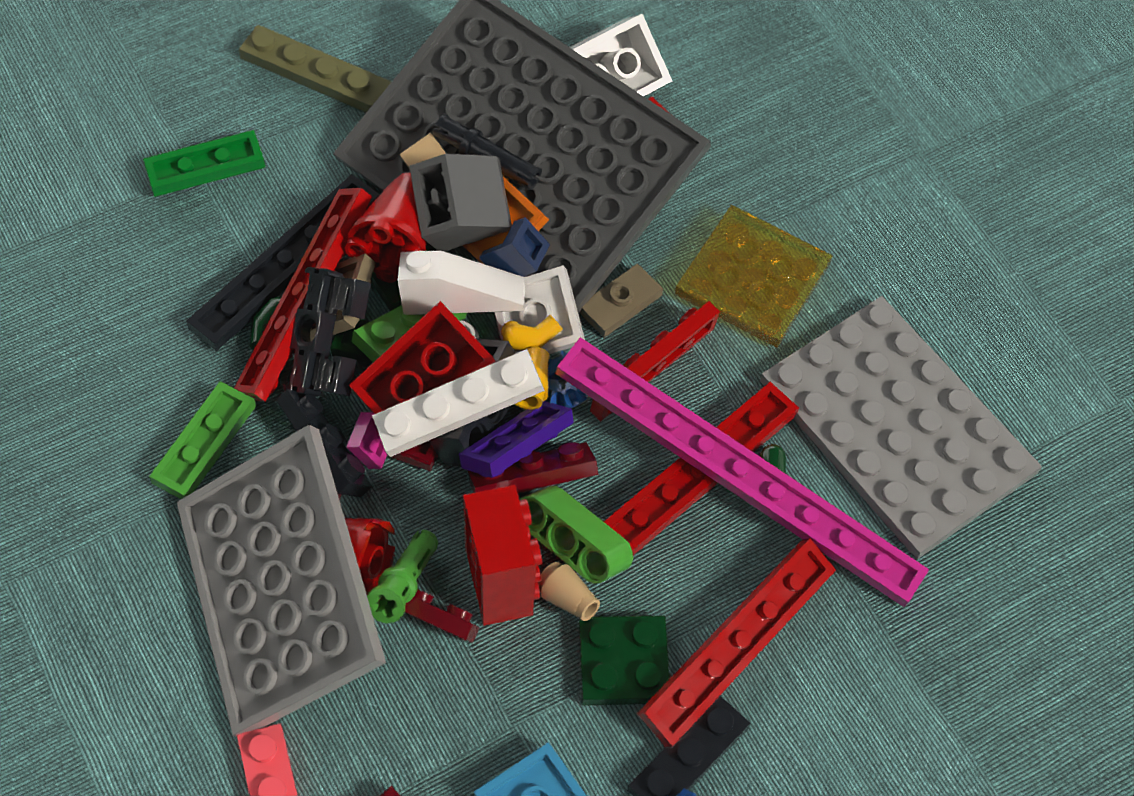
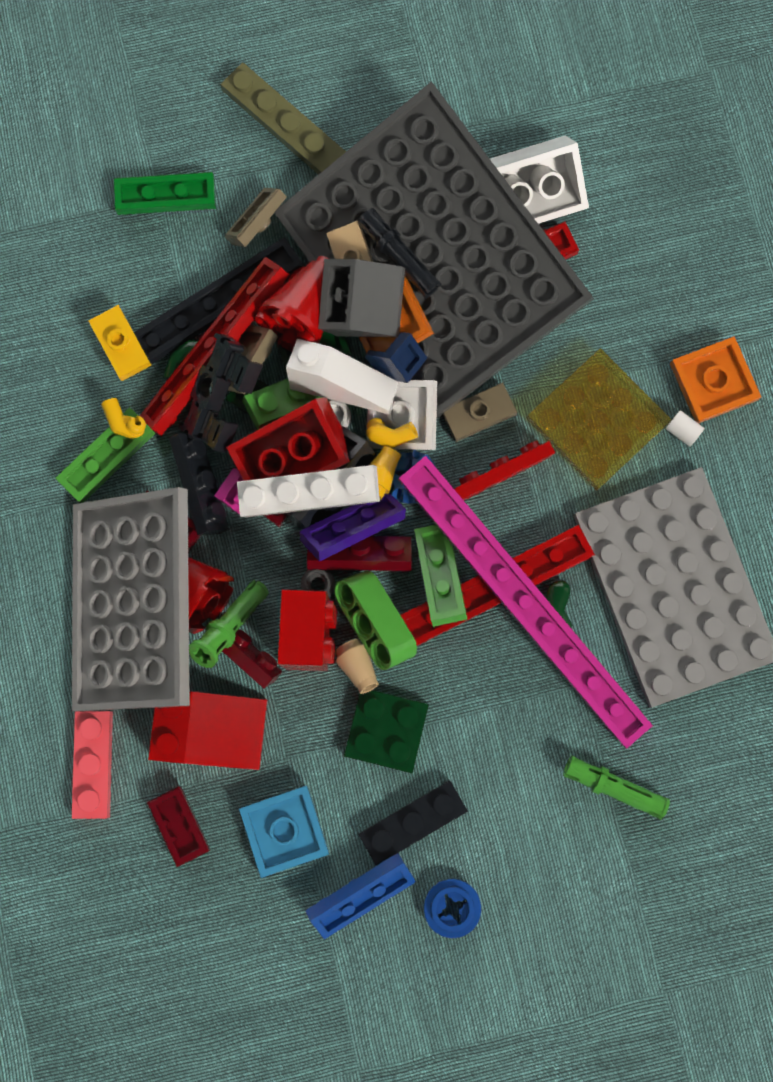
camera: 20 degrees right, 20 degrees up
red plate [637,538,836,747] -> none
none -> yellow plate [88,305,152,381]
none -> yellow arm [101,398,146,439]
none -> red slope [148,691,268,770]
none -> dark tan plate [225,188,287,247]
none -> bright green plate [414,525,468,627]
none -> bright green pin [563,755,670,820]
none -> white hinge [665,410,705,447]
none -> orange plate [670,336,762,423]

